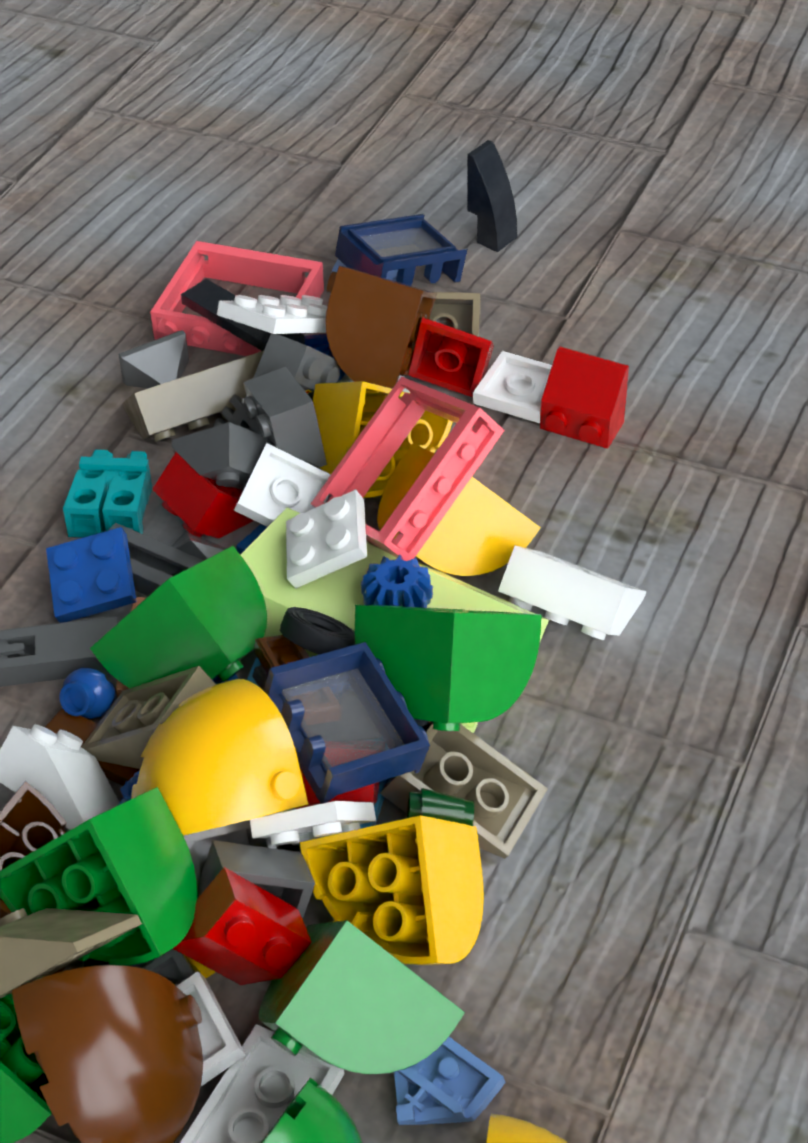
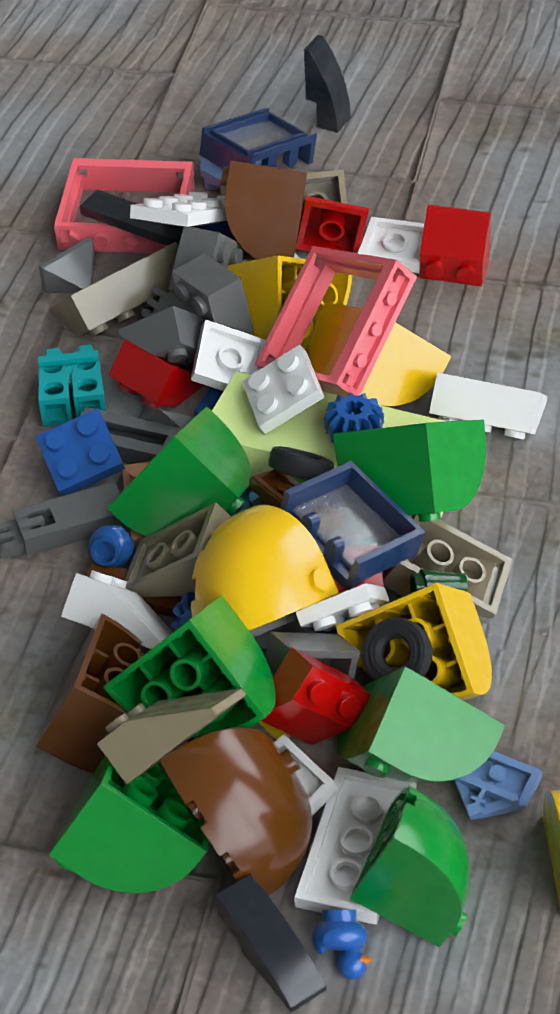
camera: 10 degrees left, 0 degrees up
none -> black tyre [362,617,432,680]

